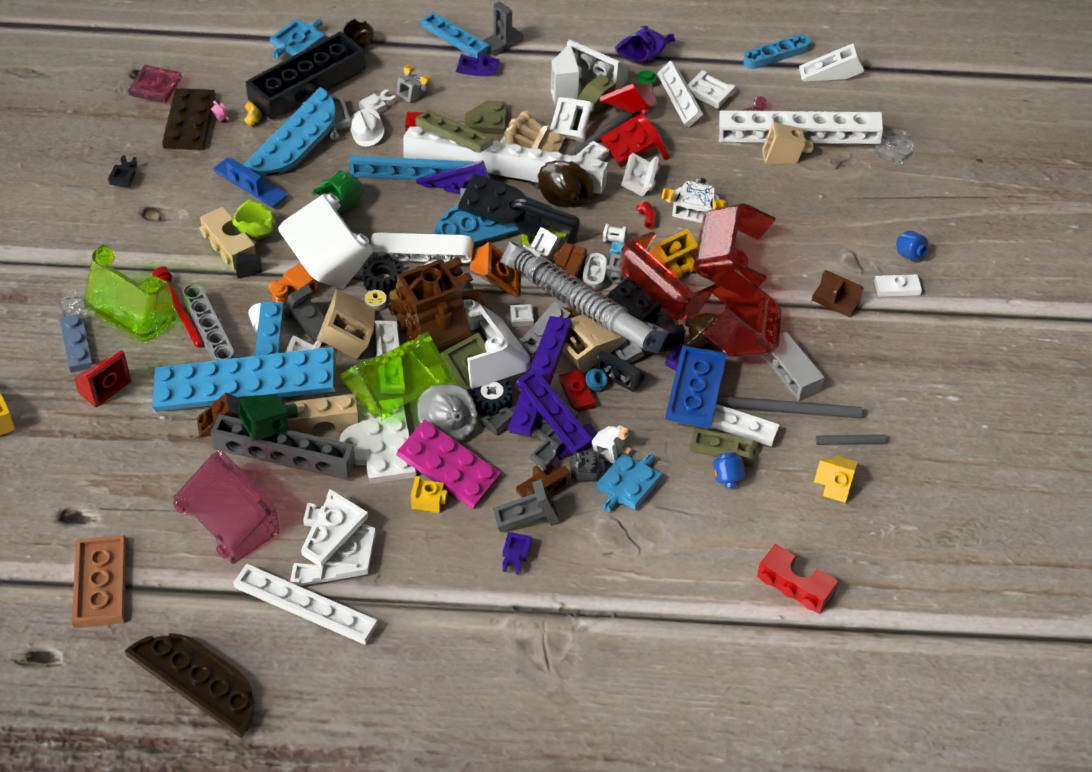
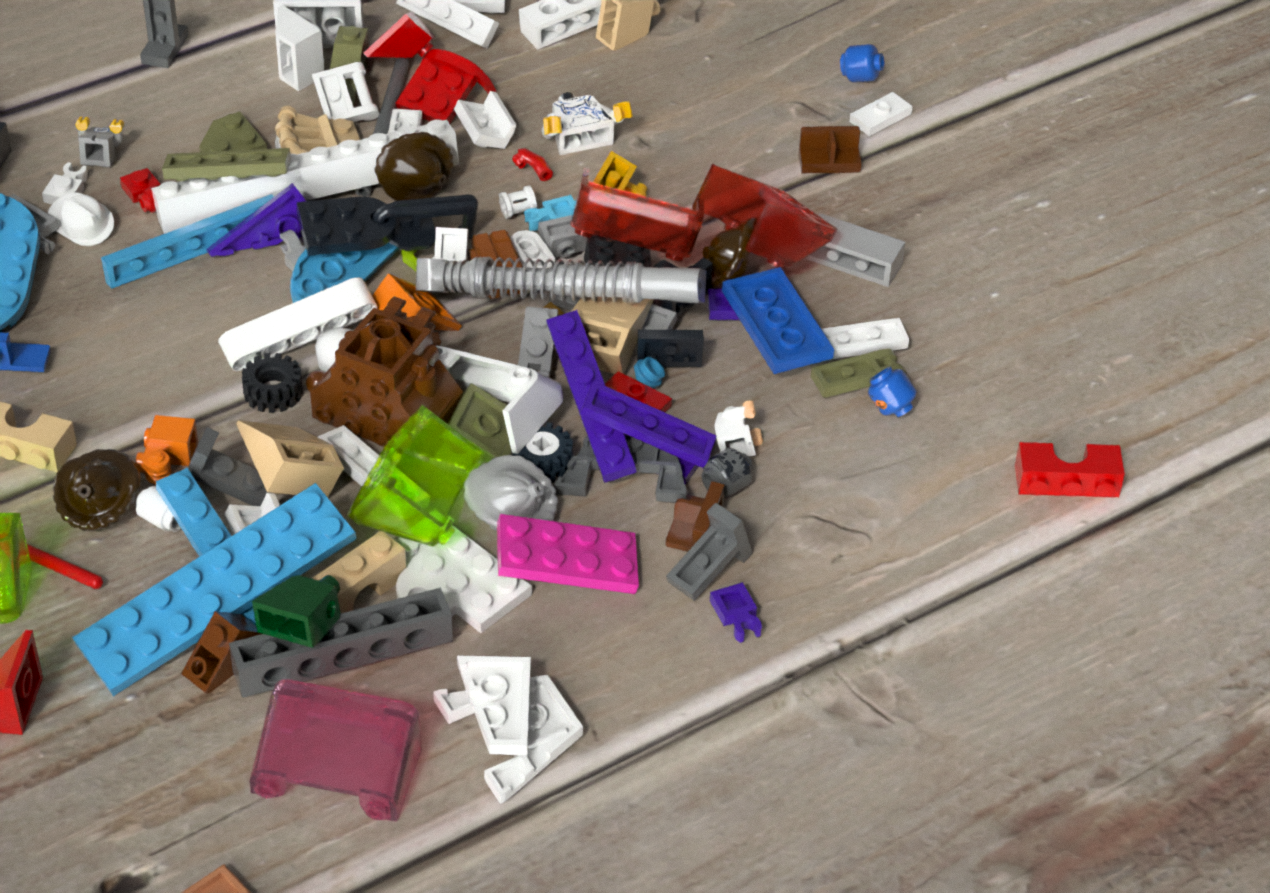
camera: 35 degrees left, 5 degrees down
light grey beam [183,283,235,361] -> none
lime hair [232,199,276,241] -> none
white plate [233,564,377,645] -> none
black slope [235,253,262,278] -> none
white windscreen [278,193,374,289] -> none
green hair [312,170,364,214] -> none
tile [365,290,387,311] -> none
yellow brick [411,476,448,513] -> none
dark azure plate [420,12,490,59] -> none
dark purple slope [456,54,500,76] -> none
white tile [510,304,534,327] -> none
dark azure plate [596,453,662,512] -> none
green plate [637,70,657,86] -> none
clear red windscreen [694,203,776,298] -> none
dark grey piece [716,395,862,418] -> none
yellow brick [814,455,858,503] -> none
dark grey bar [816,435,886,445] -> none
none -> dark brown piece [53,449,140,531]

